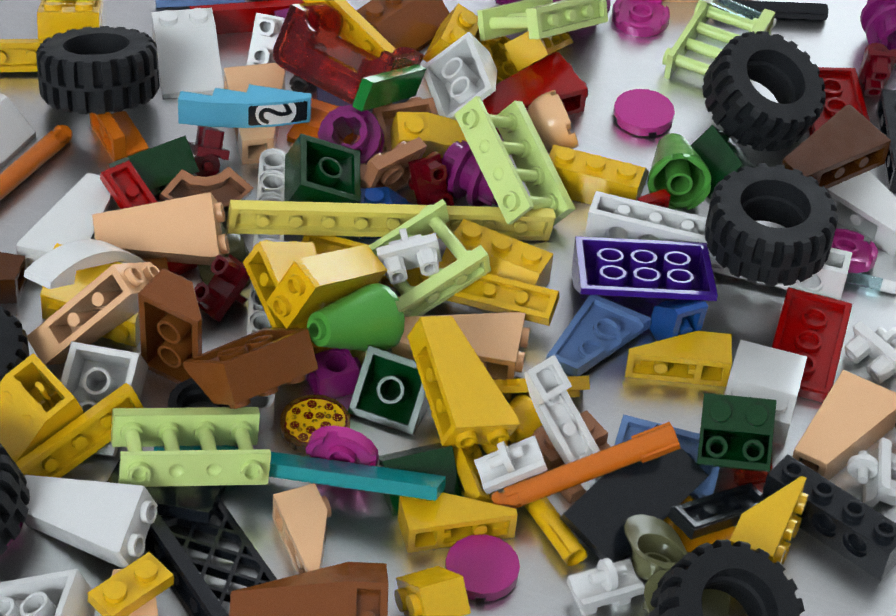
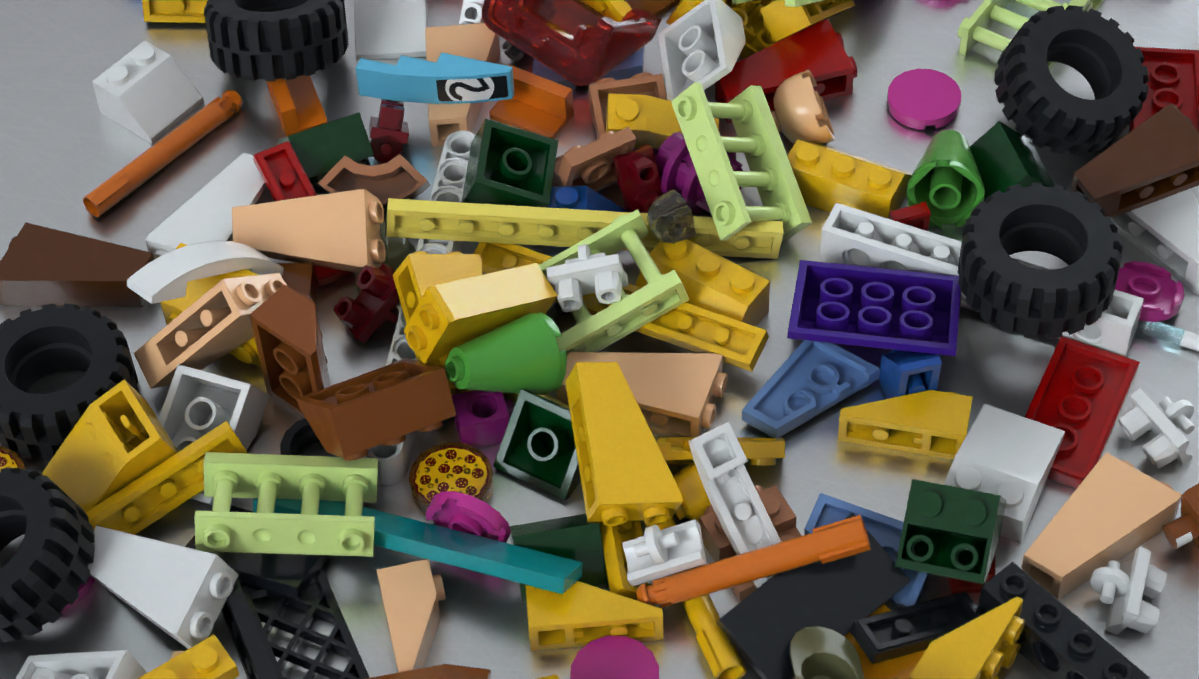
camera: 15 degrees right, 5 degrees up
magenta piece [318,104,385,164] -> none
green tile [353,64,427,112] -> none
none -> clear smoke piece [647,189,696,244]

